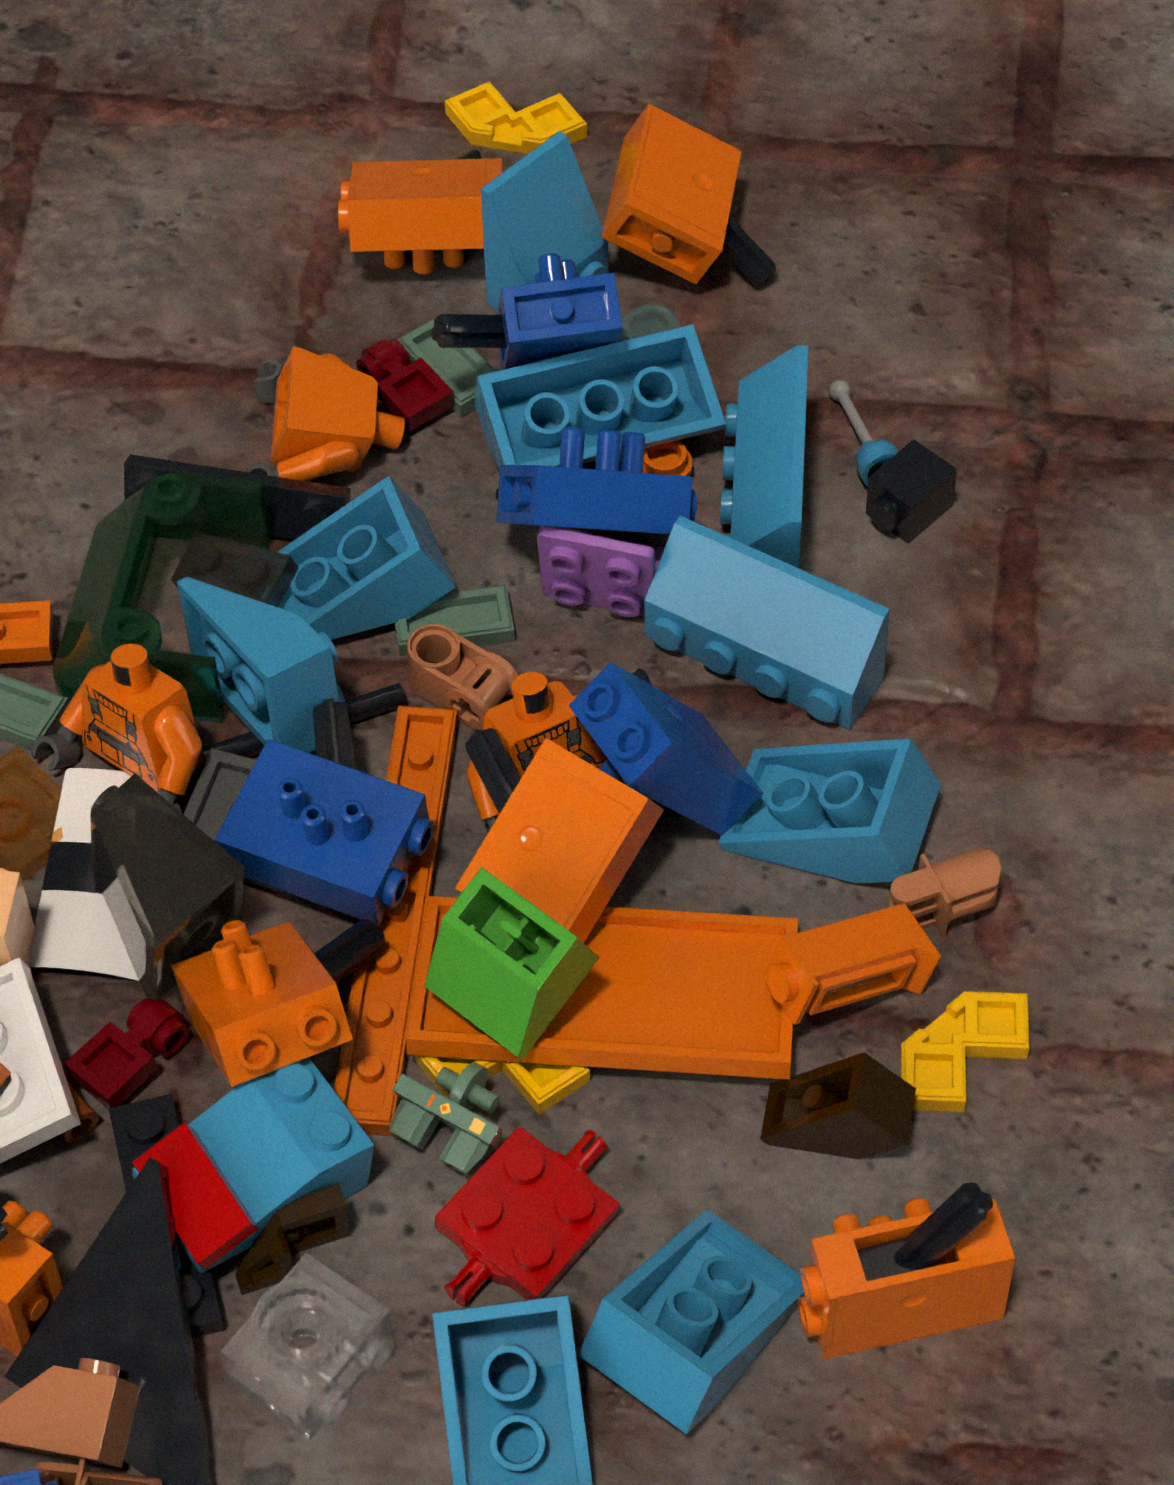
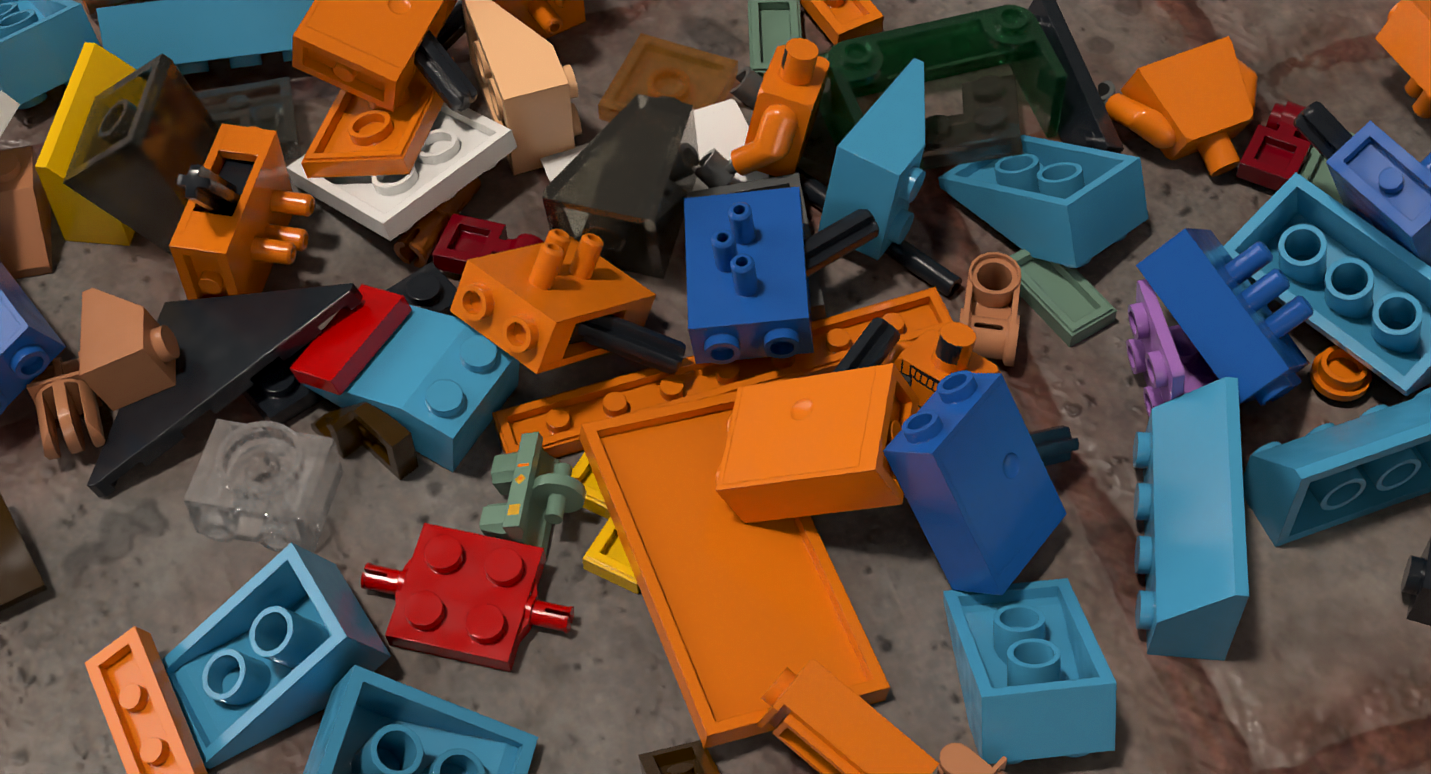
camera: 65 degrees right, 0 degrees up
bright green slope [424,867,600,1060] -> none

